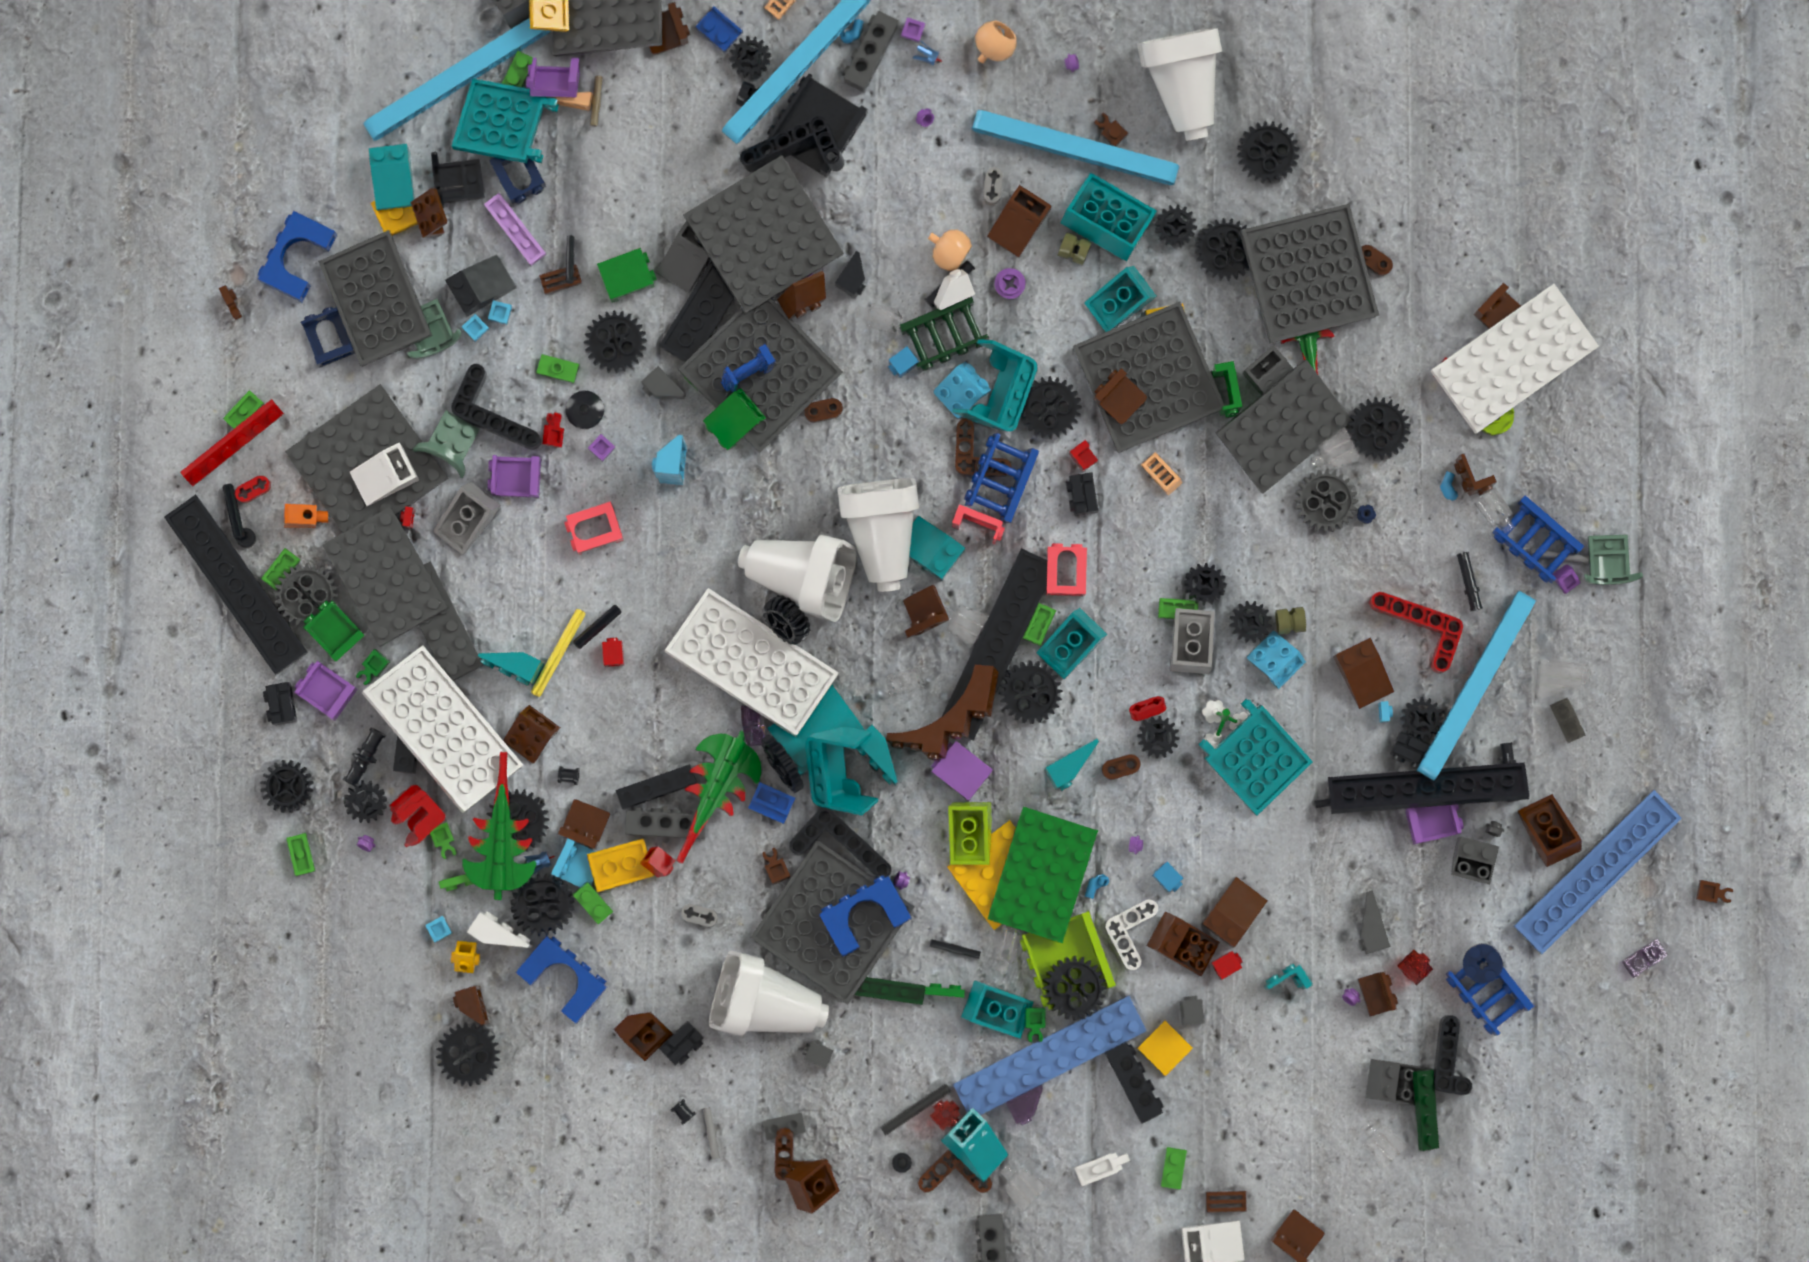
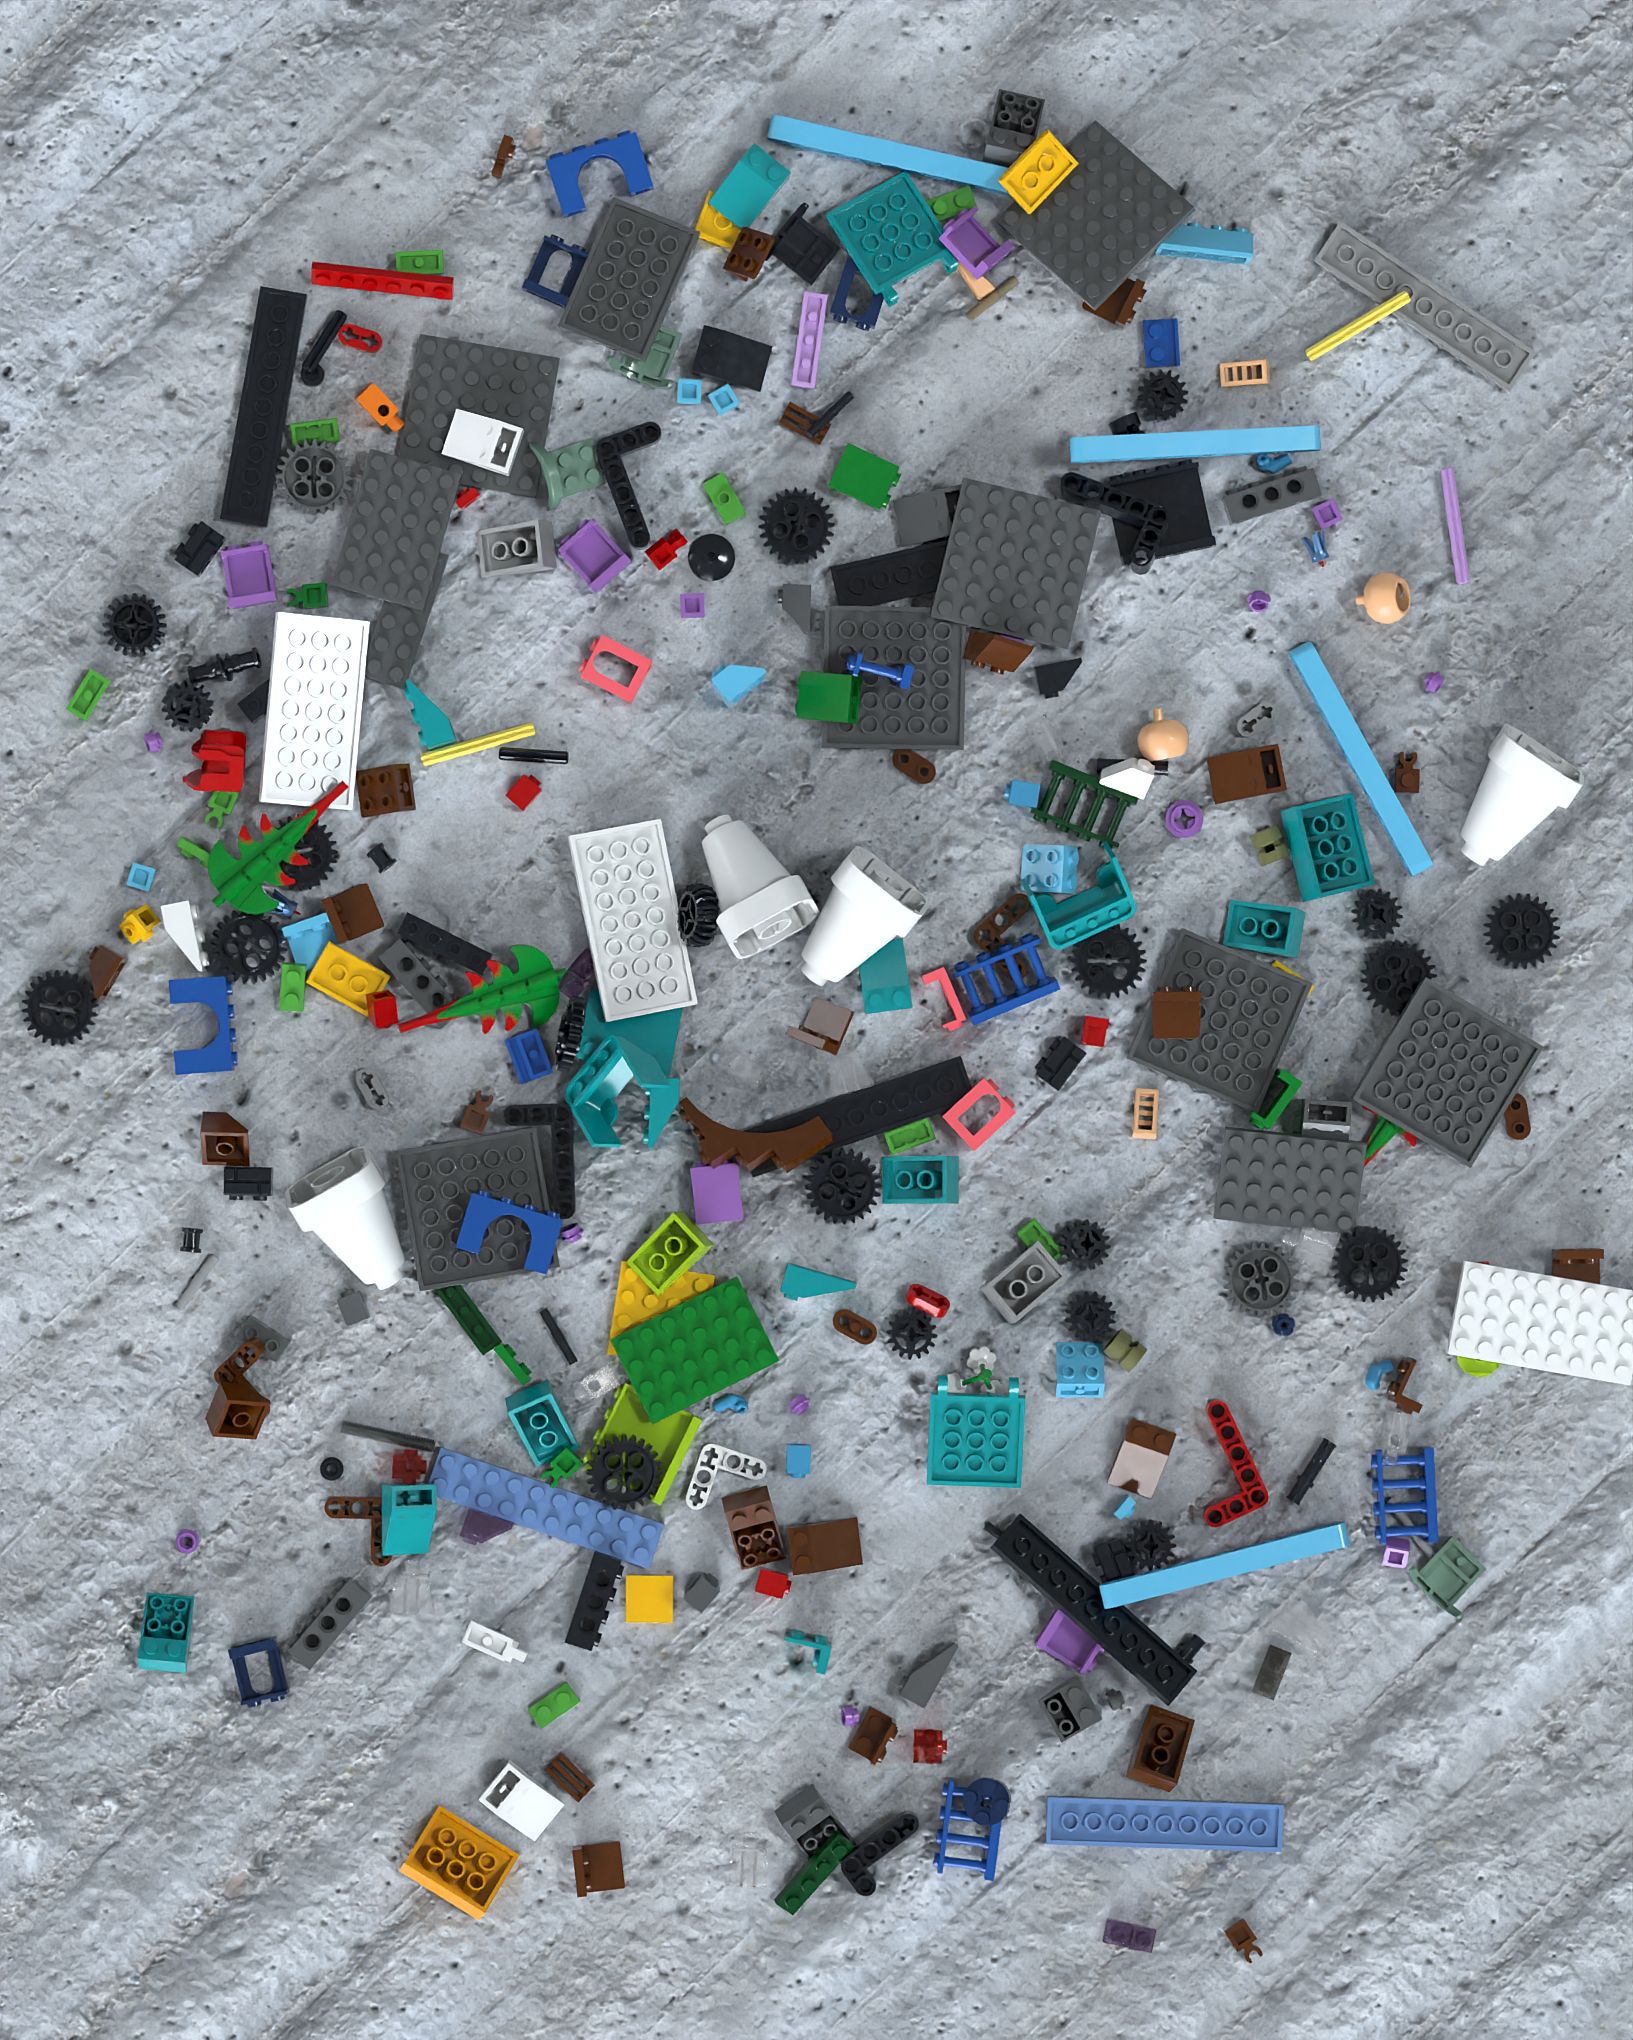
camera: 45 degrees right, 5 degrees up
green panel [303,600,365,662] -> none

